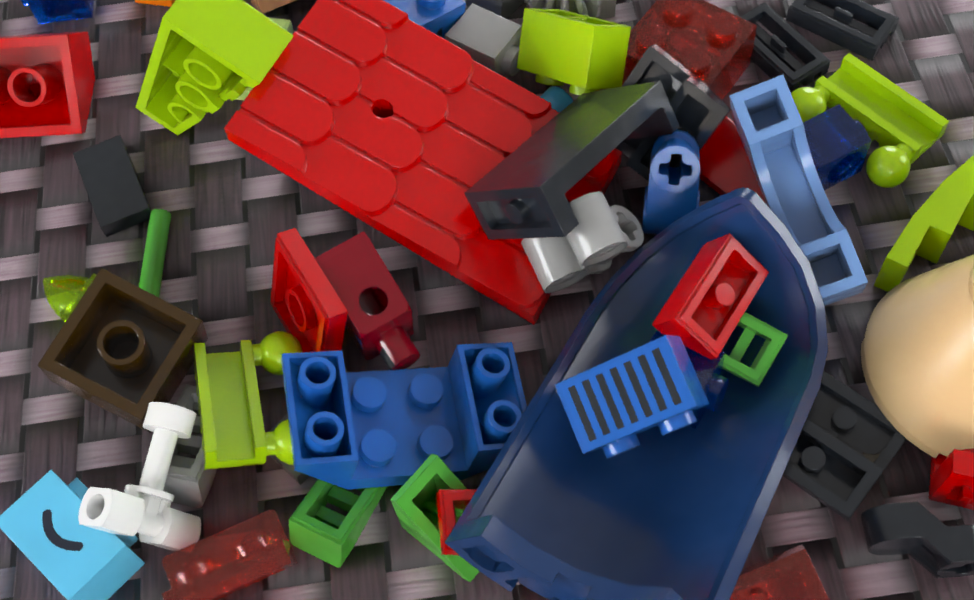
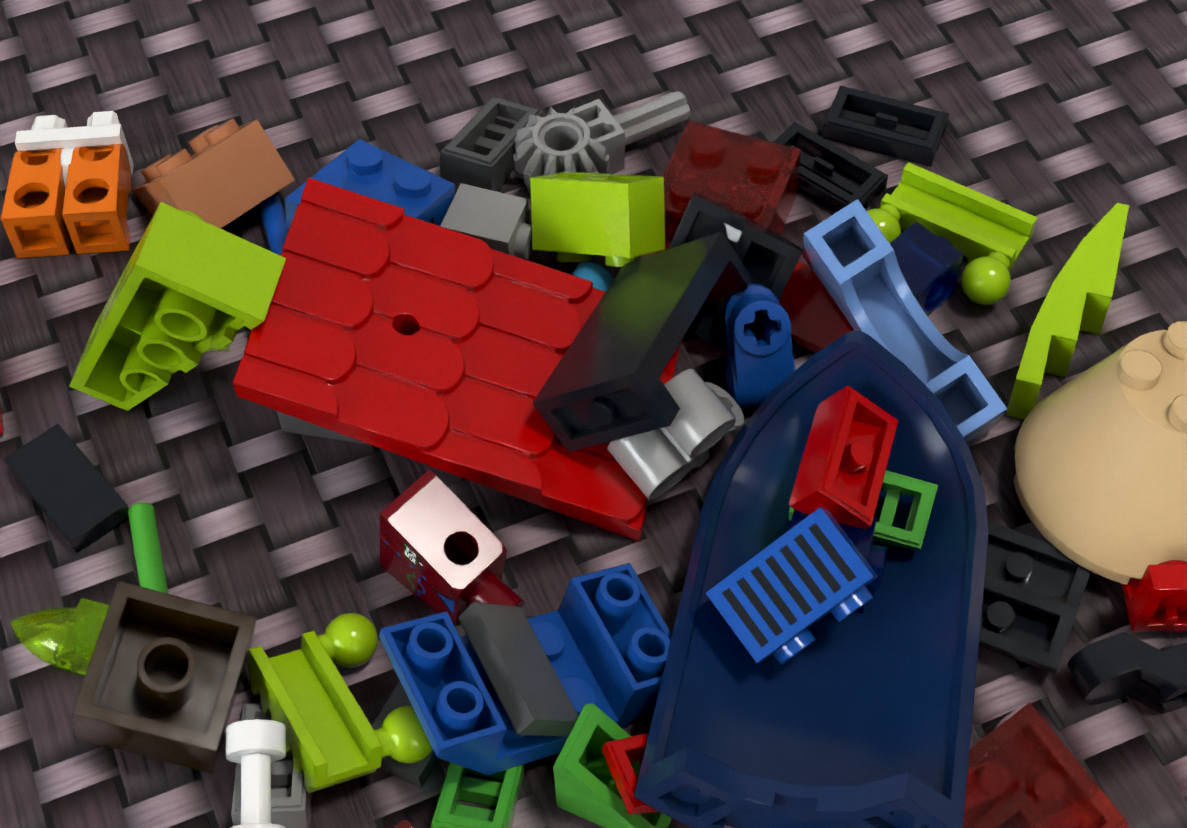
camera: 20 degrees left, 5 degrees down
red tile [270,228,348,352] -> none
none -> dark grey tile [459,602,579,737]

